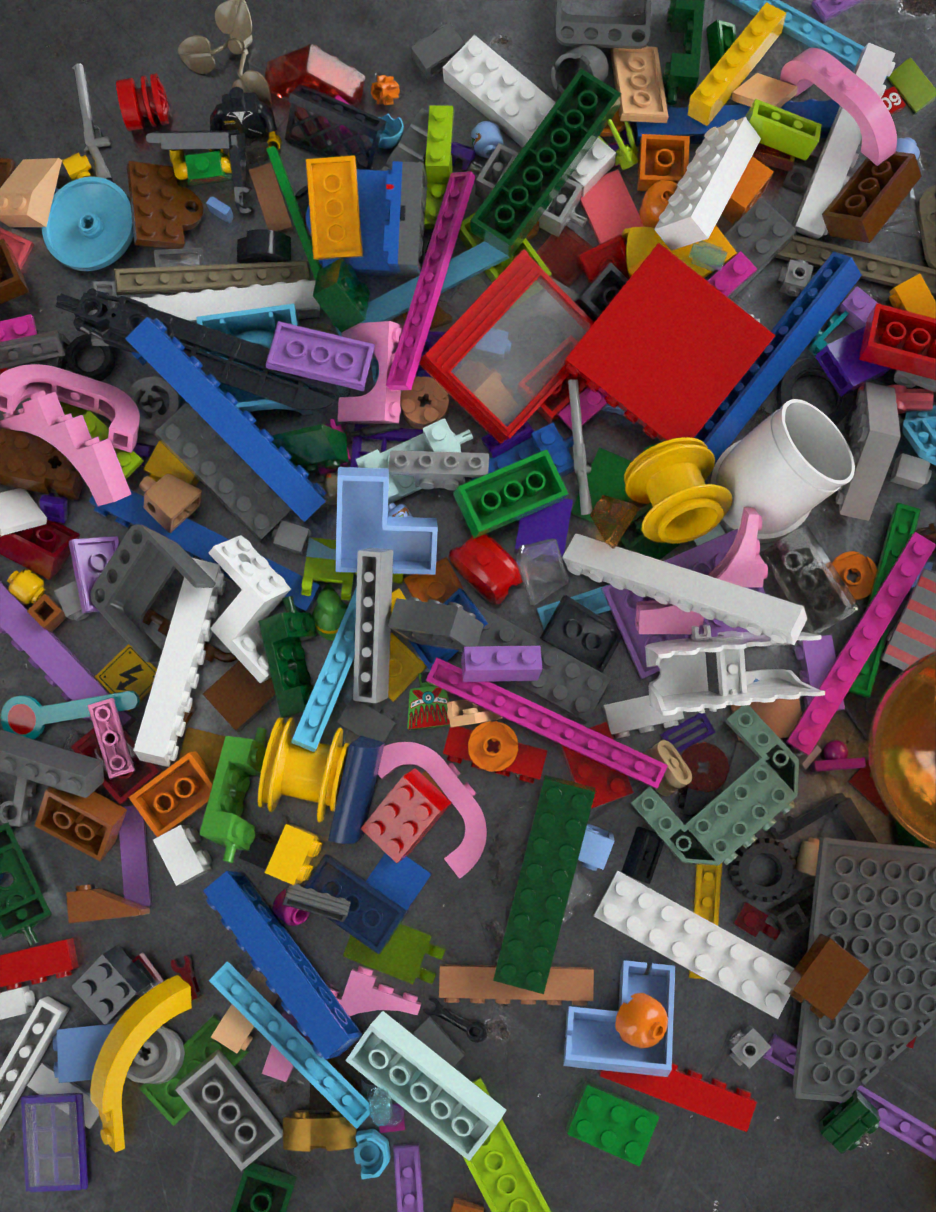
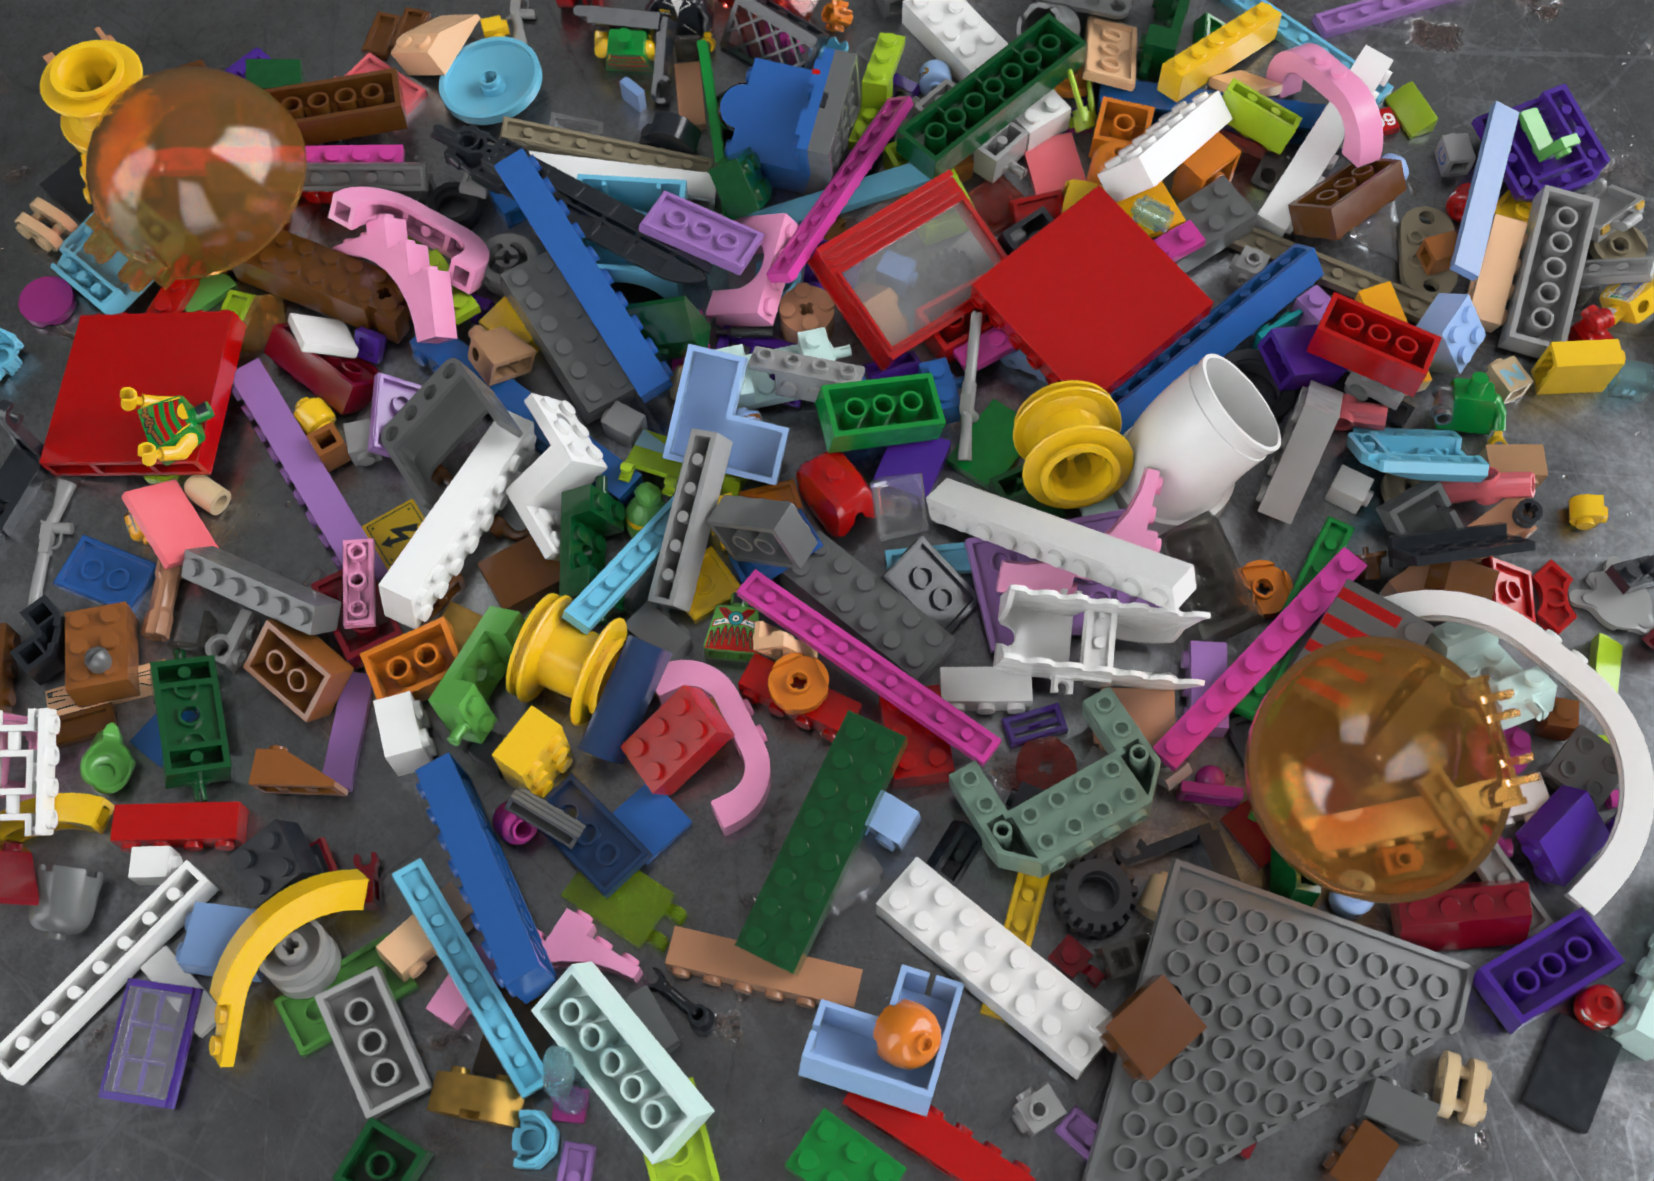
camera: 10 degrees right, 15 degrees down
teal piece [0,691,140,740] -> none
reddish brown plate [127,161,203,250] -> none
light orange tile [306,155,363,260] -> none
medium lavender brick [461,646,542,682] -> none
clear orange wing [590,495,639,549] -> none
tan brick [643,740,692,796] -> none

